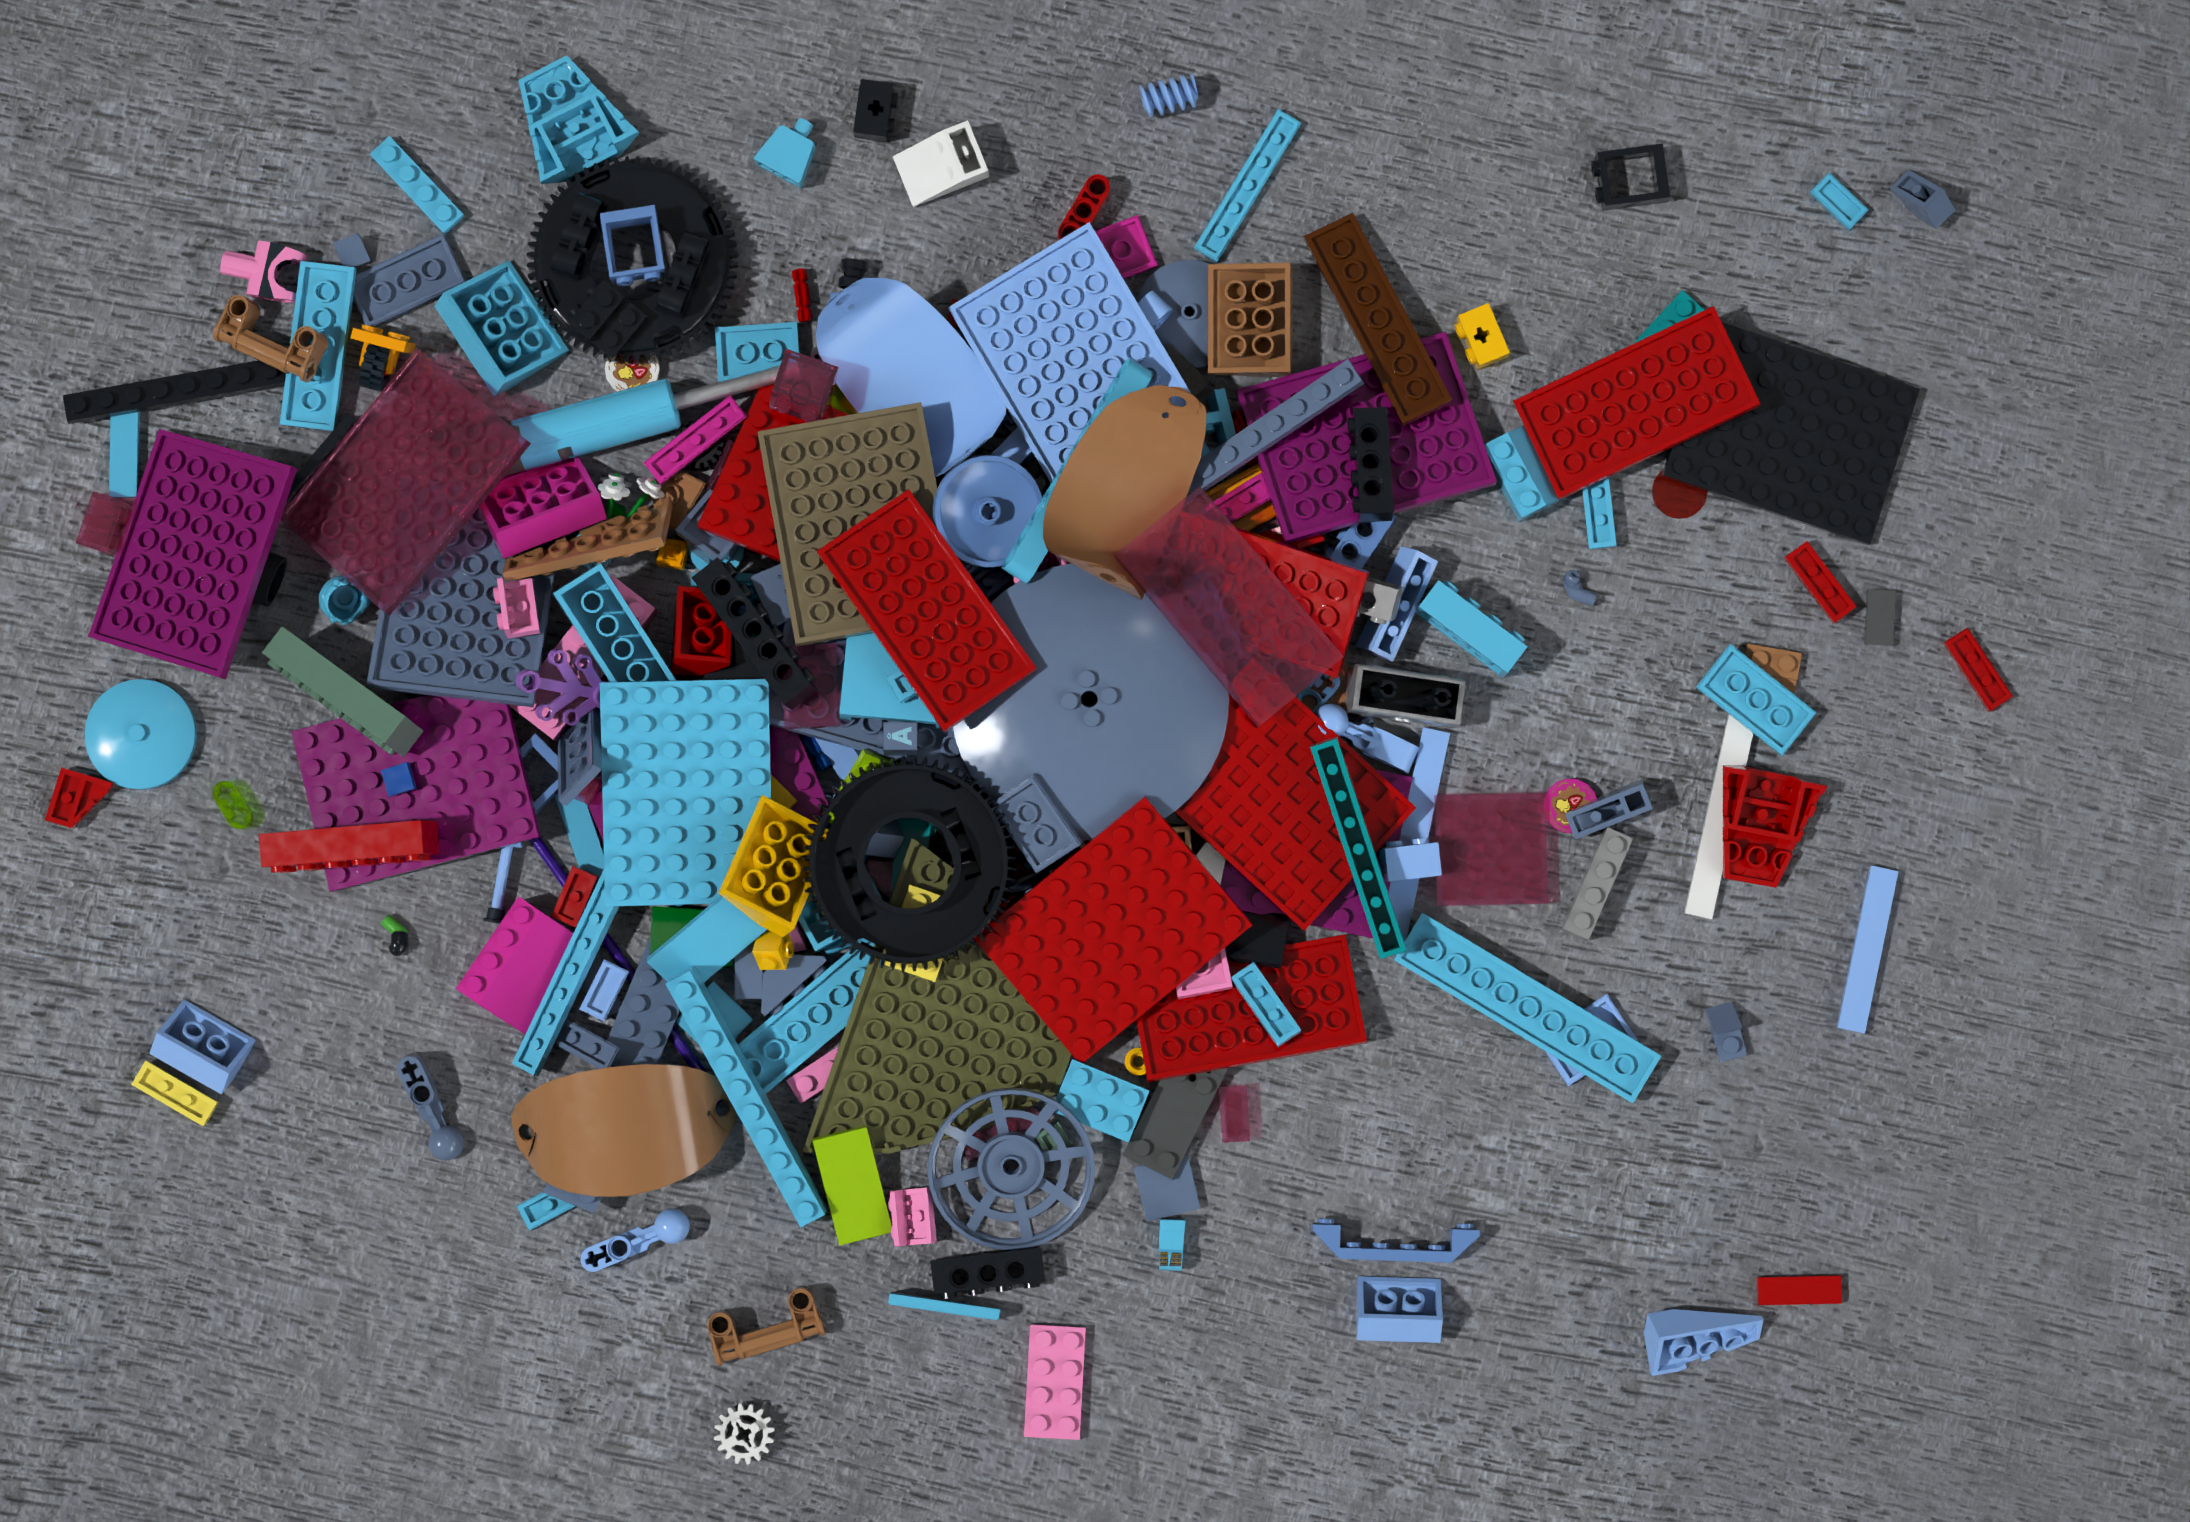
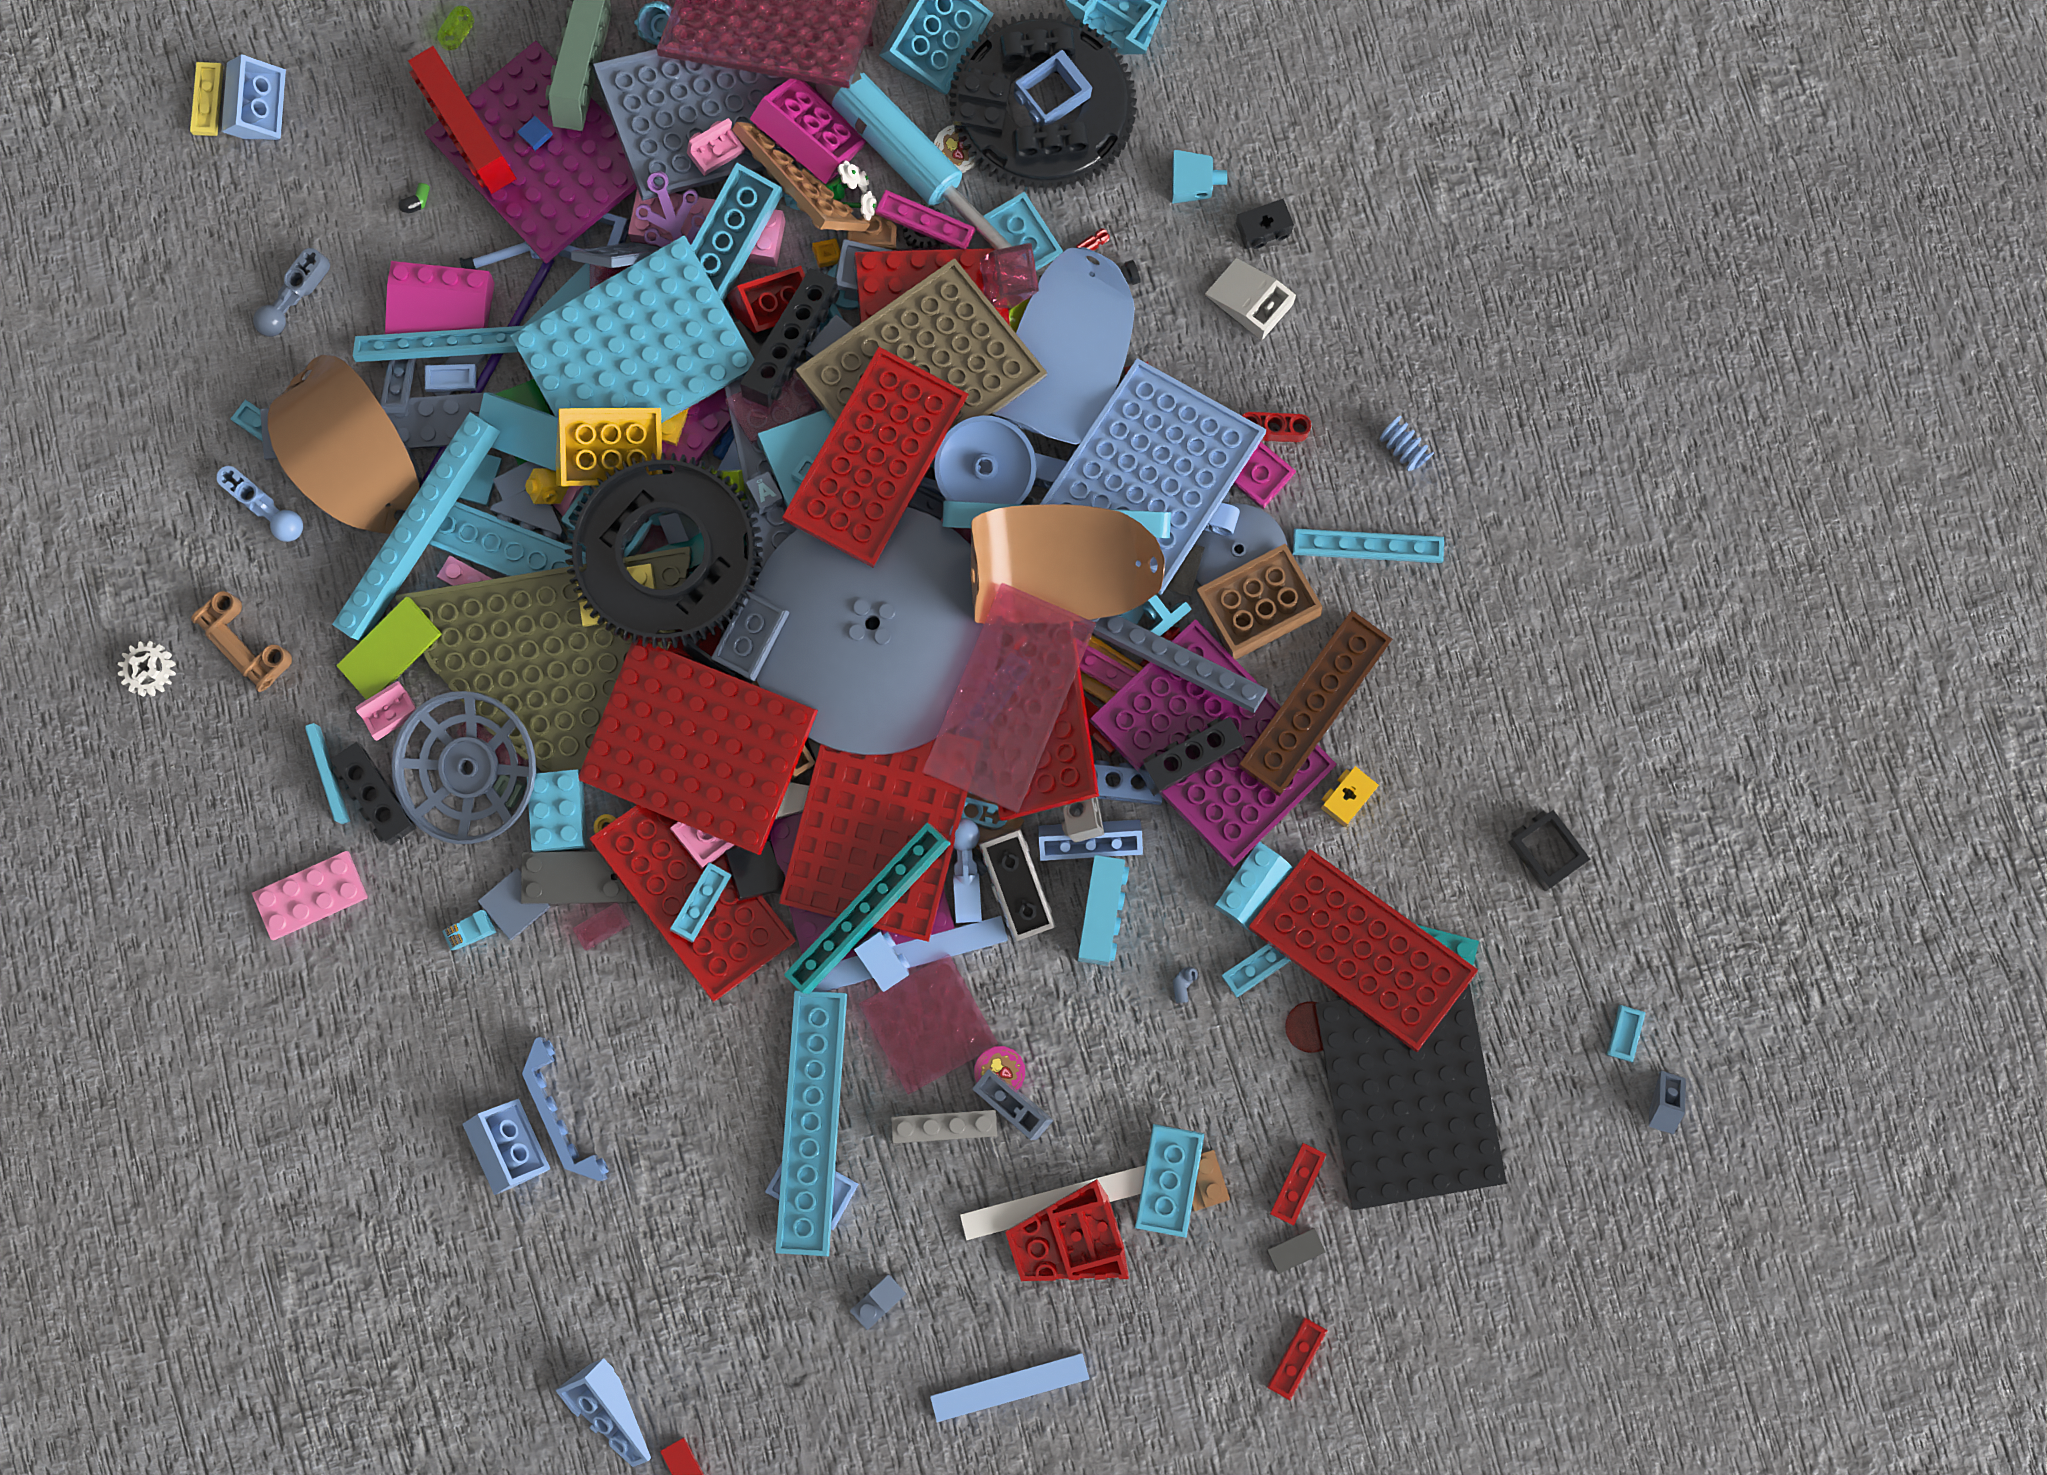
camera: 65 degrees right, 5 degrees down
red plate [551,865,600,928] -> none

